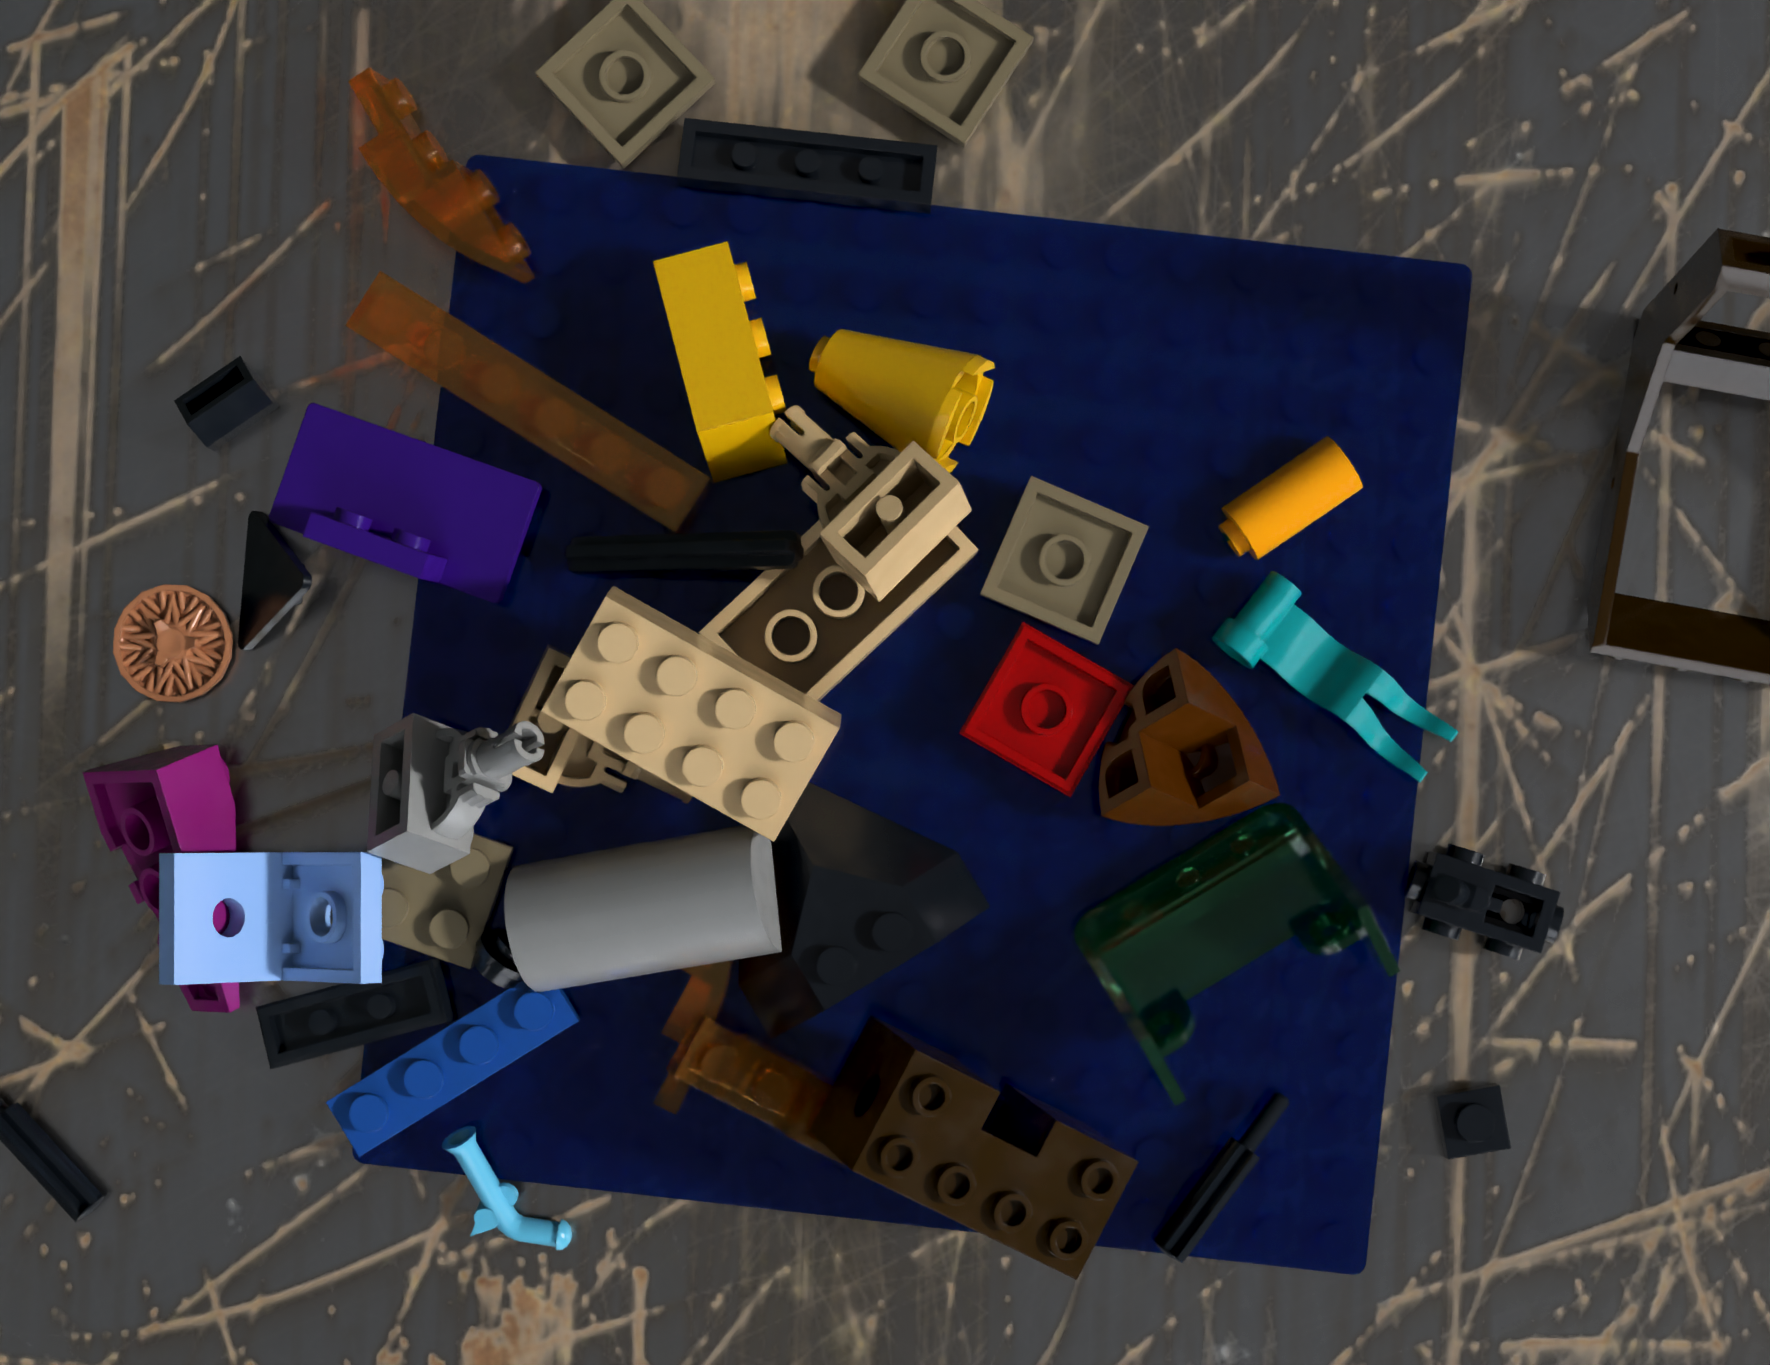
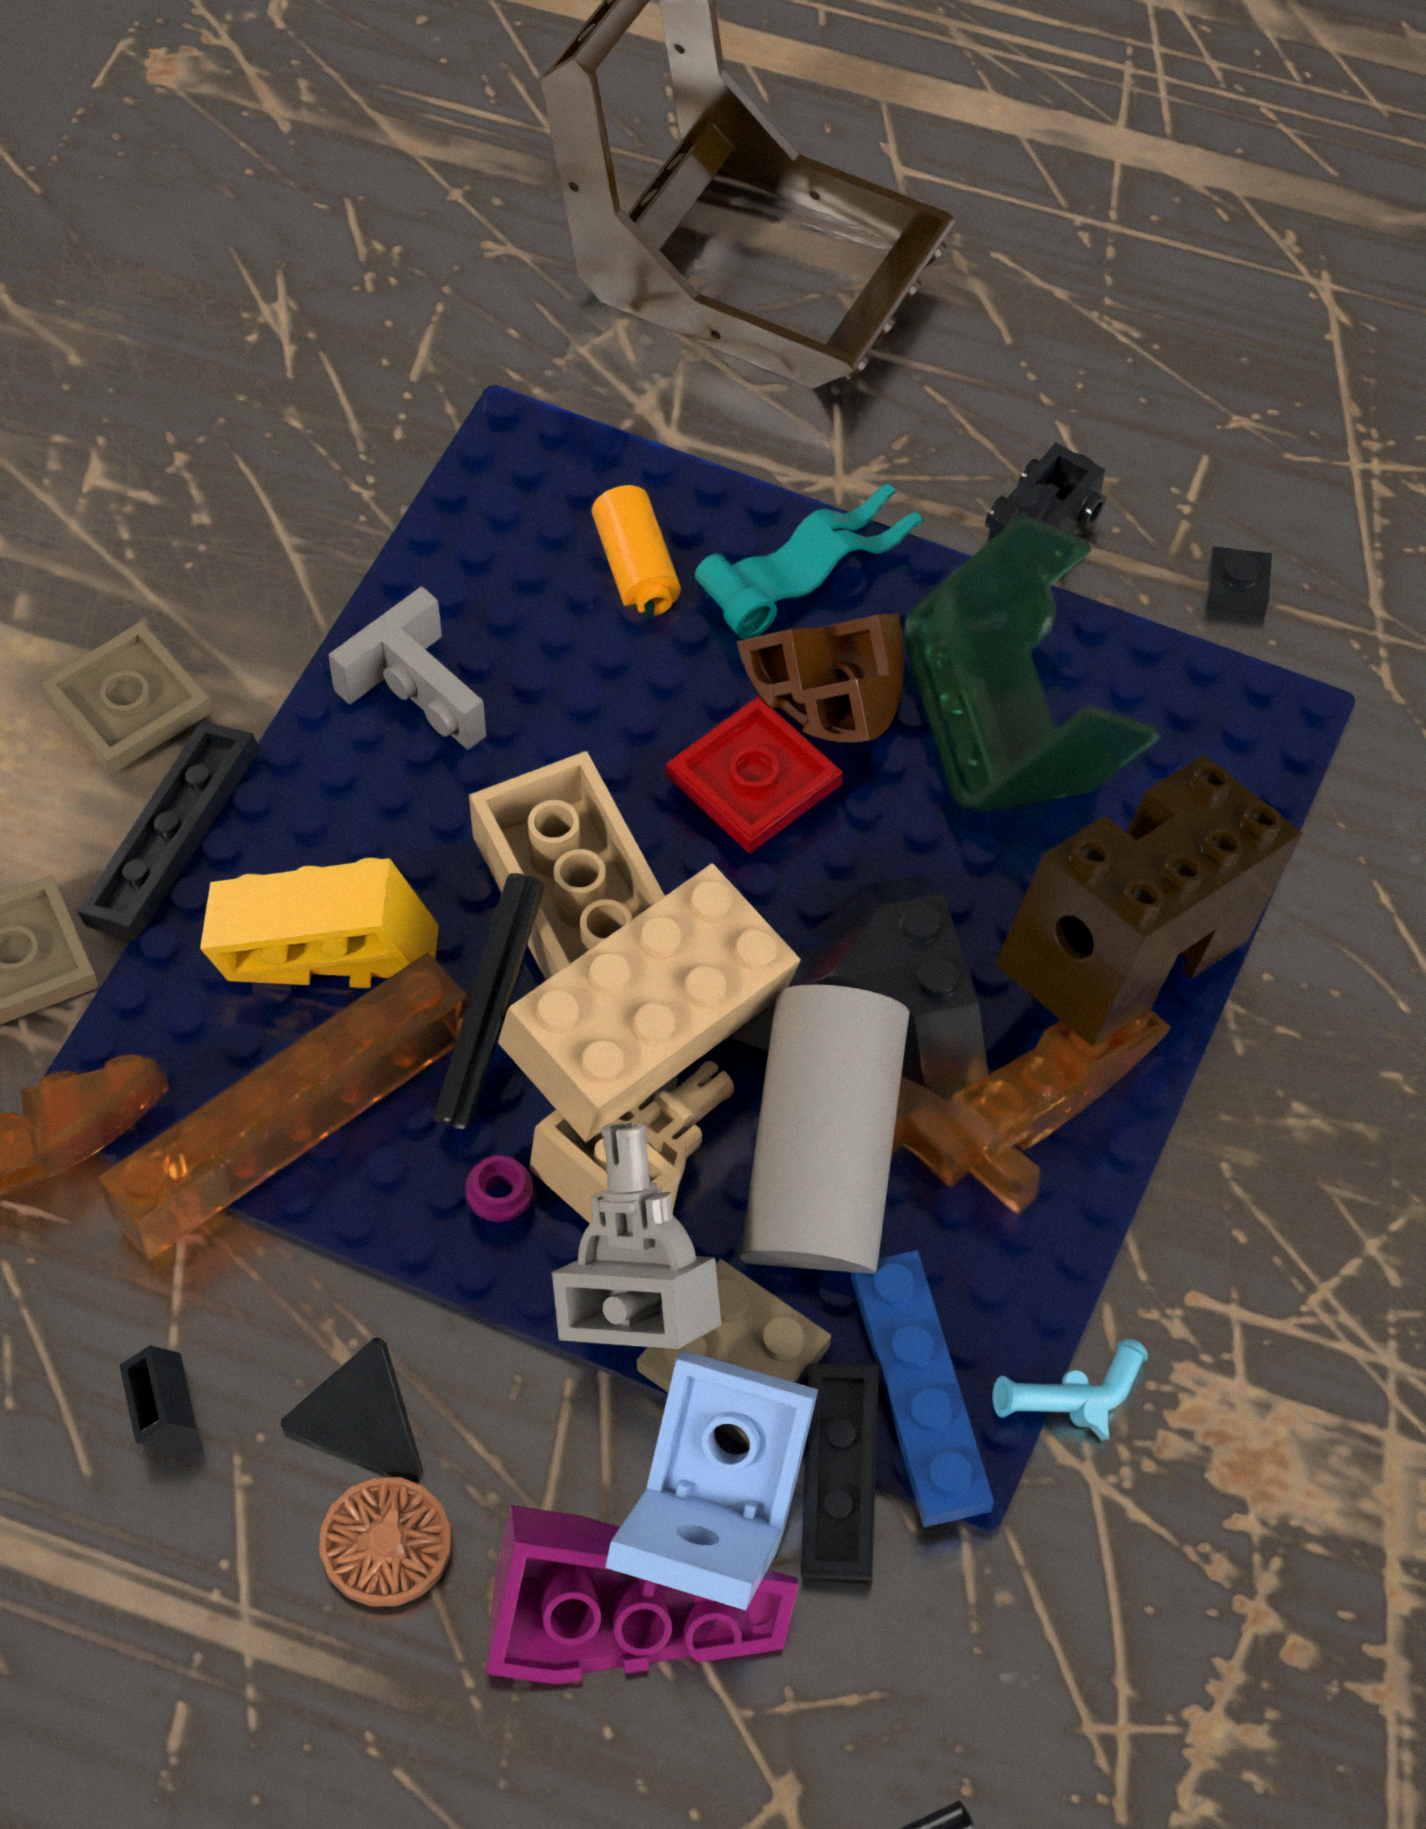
camera: 75 degrees left, 30 degrees down
dark purple bracket [269,403,542,604] -> none
black plate [473,929,524,988] -> none
tan brick [770,405,972,602] -> none
yellow cone [809,329,995,473] -> none
dark tan plate [980,476,1149,645] -> none
black axle [1153,1092,1290,1264] -> none
none -> light grey bracket [328,586,486,750]
none -> magenta plate [465,1155,533,1222]

